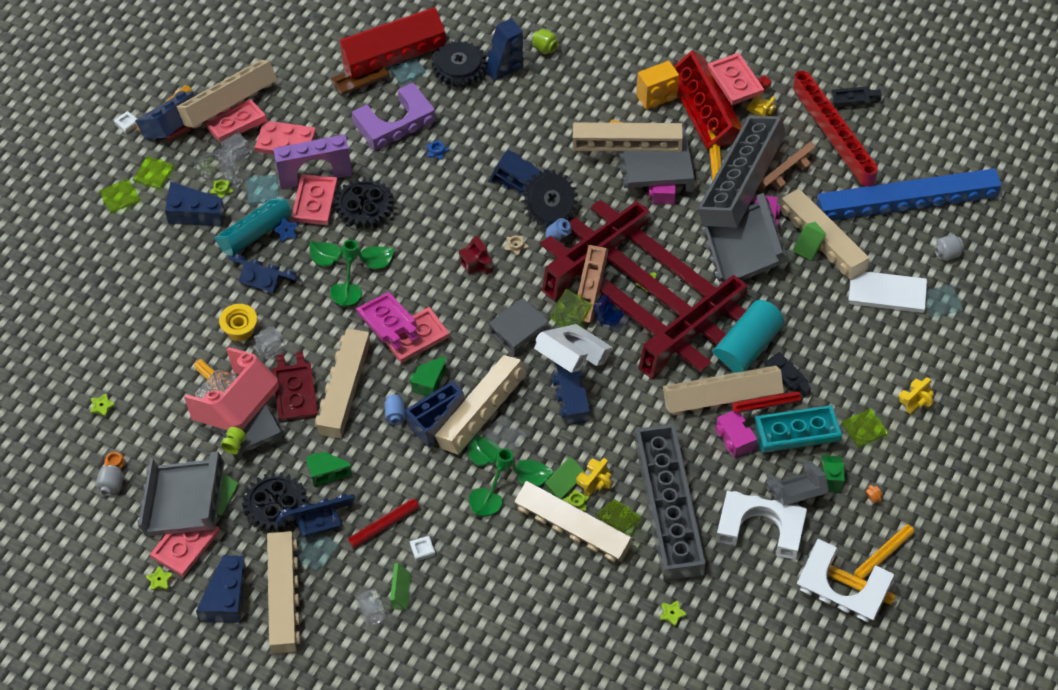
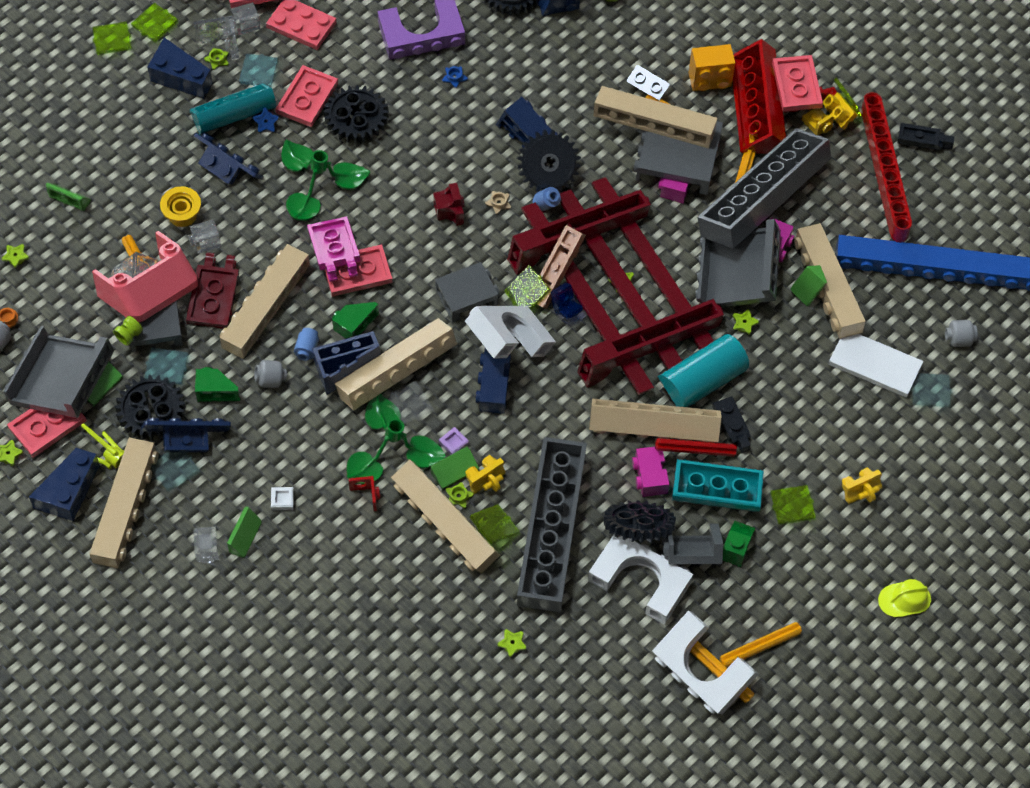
camera: 15 degrees right, 5 degrees up
medium lavender arch [273,134,352,189] -> none
red axle [348,498,419,548] -> none
nougat hinge [757,141,815,193] -> none
orange plate [865,485,883,504] -> none
none -> bright green slope [46,182,91,211]
none -> neon yellow plant [81,423,124,469]
none -> clear light blue piece [144,348,188,385]
none -> light grey head [254,360,287,388]
none -> red bracket [348,476,380,511]
none -> lavender tile [439,427,469,455]
none -> black gear [604,500,676,543]
none -> hinge [627,65,670,101]
none -> lime plate [732,310,759,334]
none -> yellow hips [823,92,858,130]
none -> clear neon green piece [834,77,862,117]
none -> neon yellow piece [878,579,931,617]

